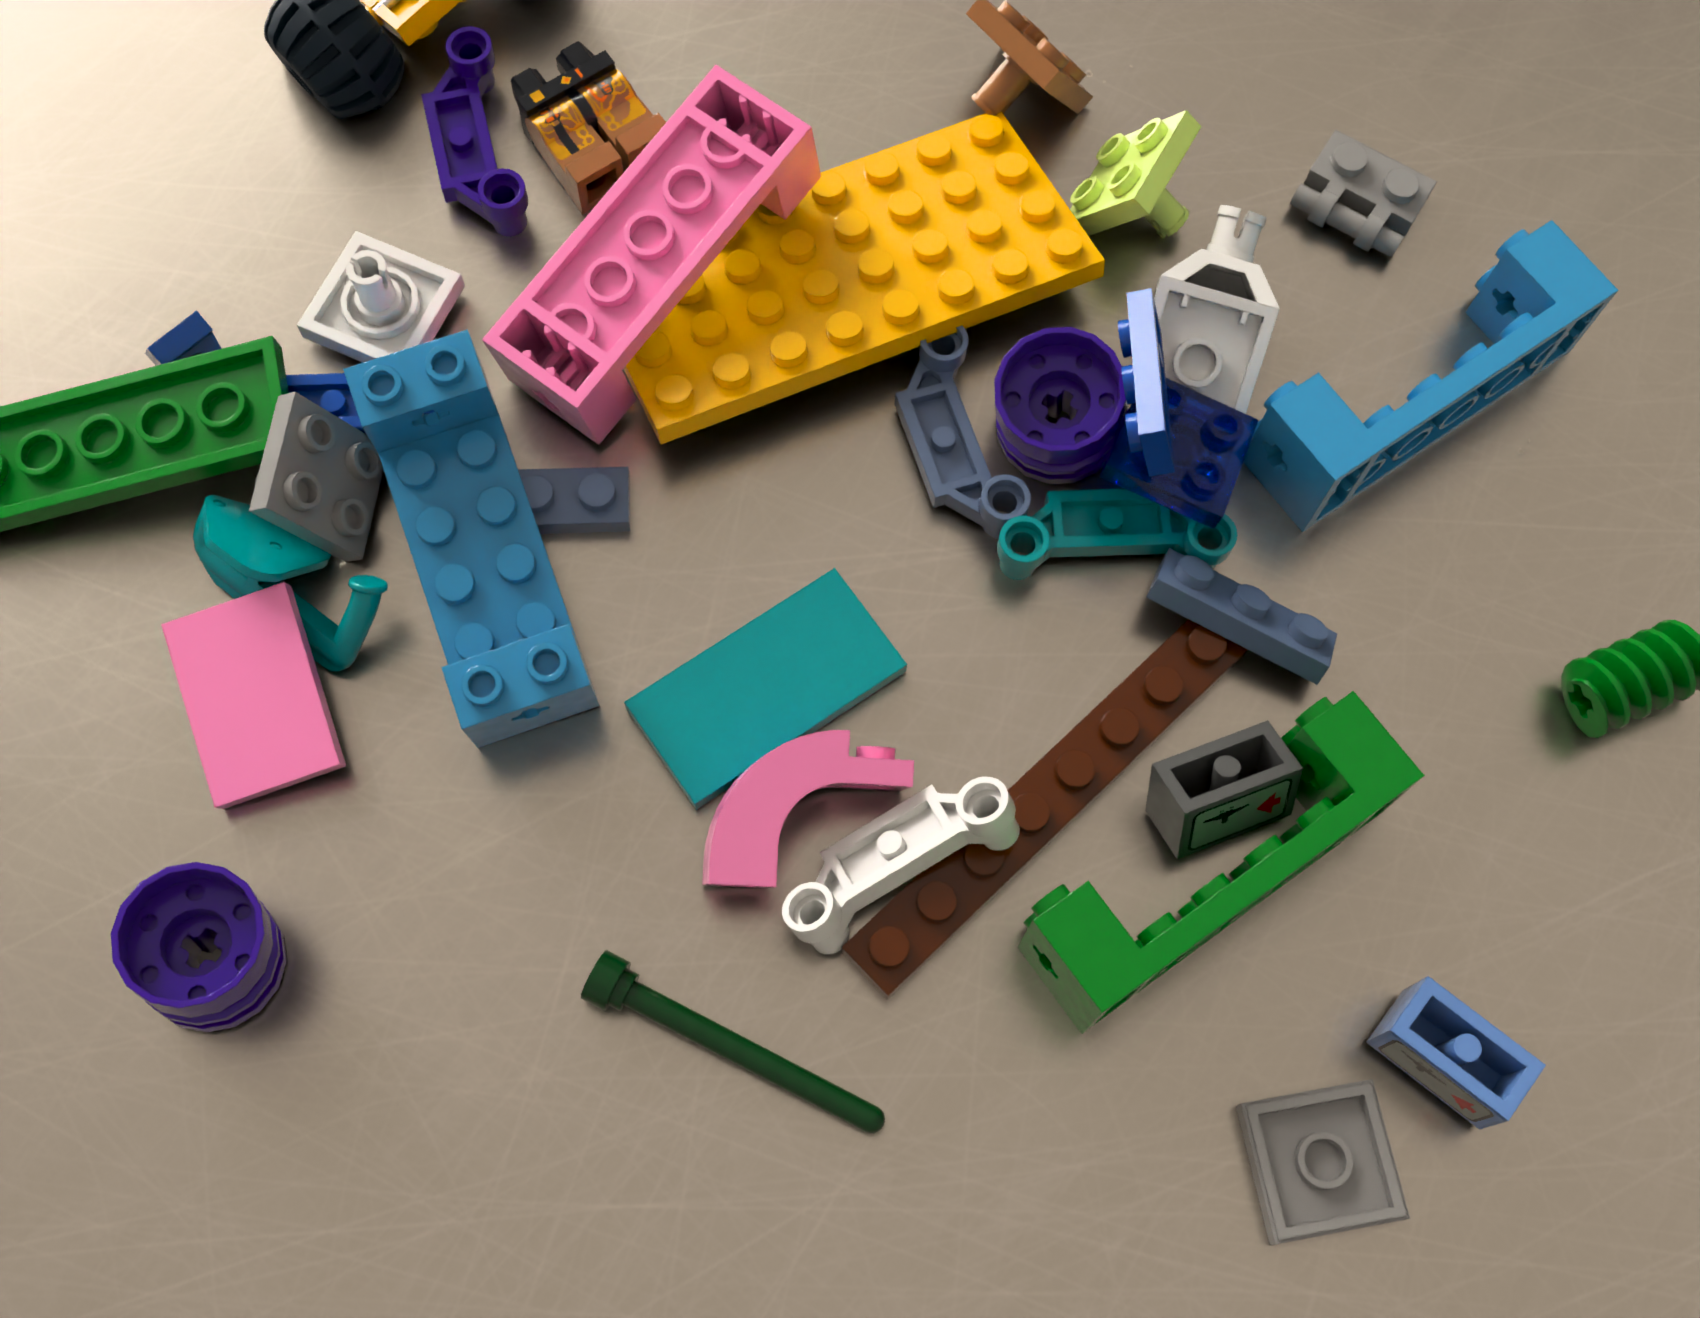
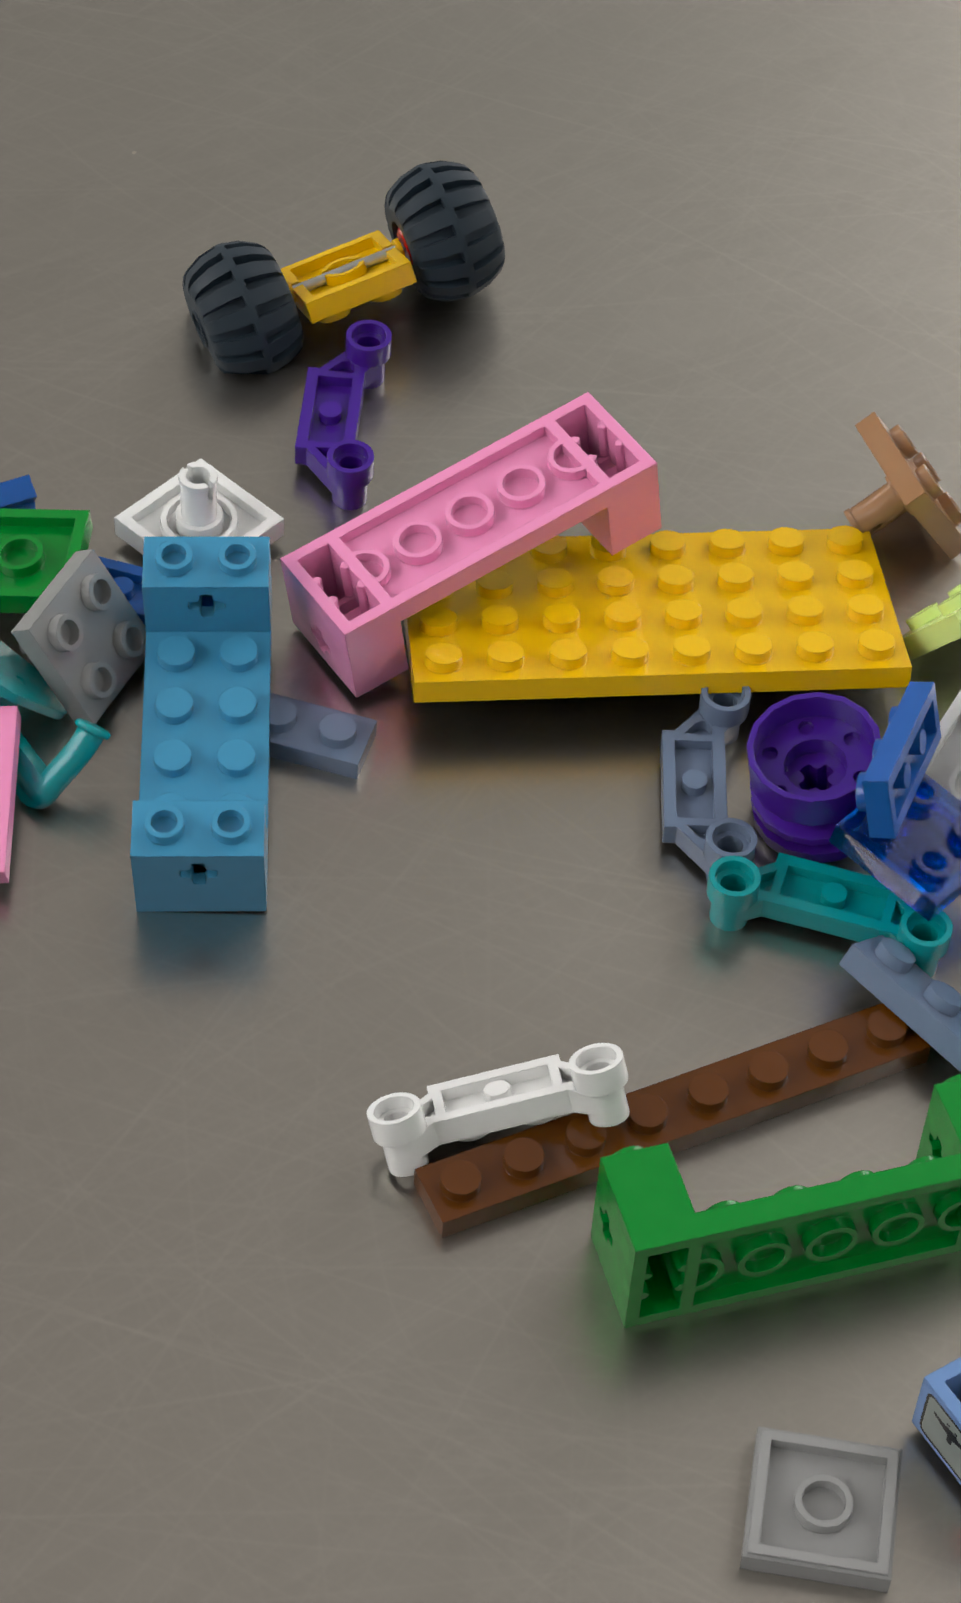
camera: 20 degrees right, 20 degrees down
hips [511,41,666,215] -> none
dark green piece [581,950,885,1133] -> none
teal tile [624,568,907,810] -> none
bright pink arch [702,730,914,888] -> none
dark grey brick [1145,720,1303,859] -> none

